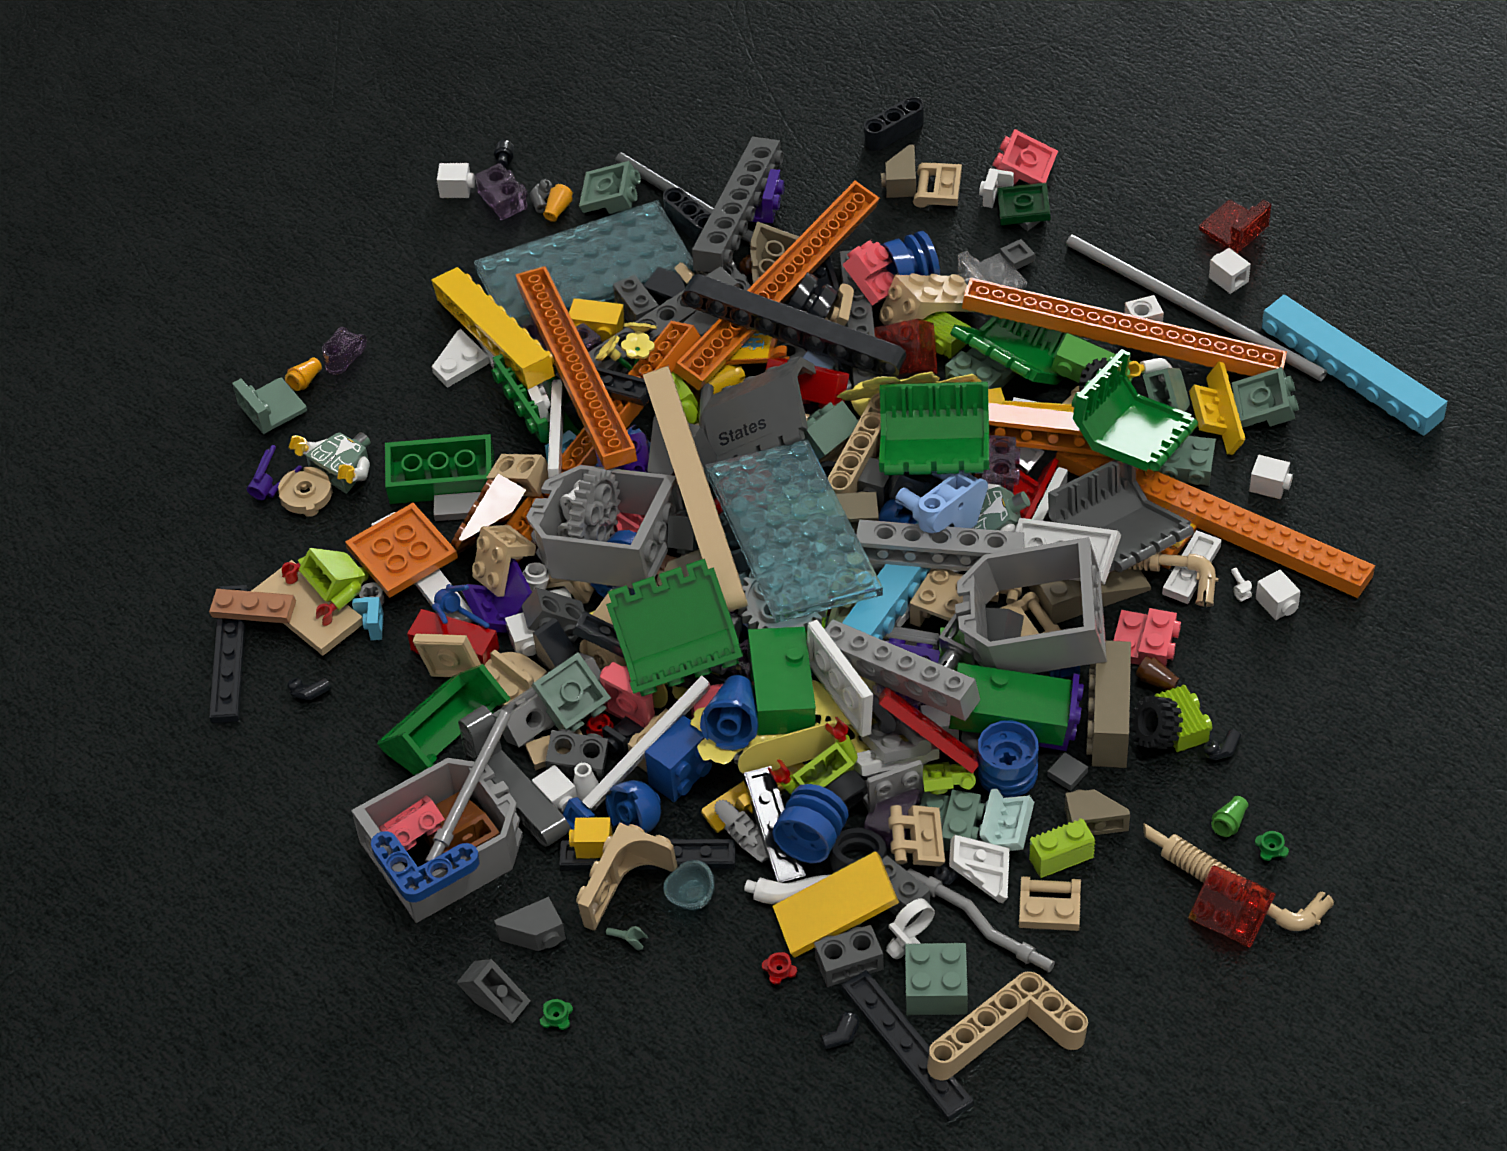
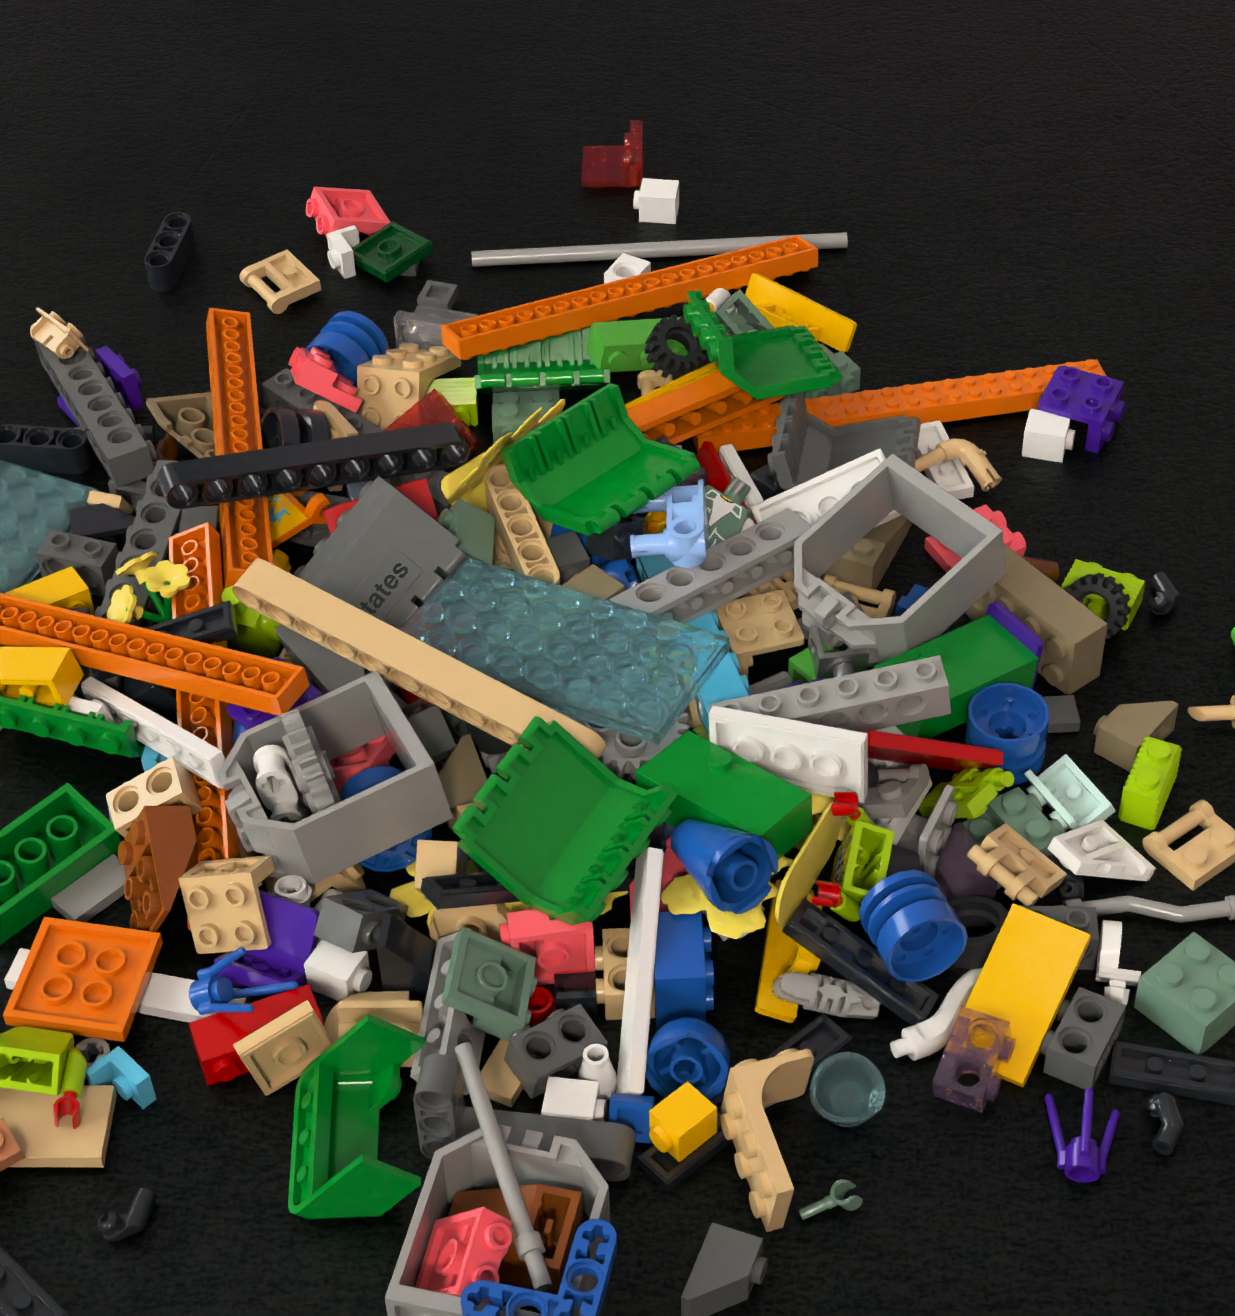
camera: 45 degrees left, 5 degrees down
red plate [762,952,797,984] -> none
dark tan slope [881,145,916,198] -> none
white hand [1231,568,1252,601] -> none
sand green plate [1232,367,1299,428] -> none
white brick [1249,455,1293,499] -> none
medium azure brick [1262,294,1447,436] -> none
none -> tan hinge [30,307,89,359]
none -> brick [932,1006,1016,1113]
none -> dark purple bracket [1038,366,1126,453]
none -> dark purple plant [1045,1088,1120,1183]

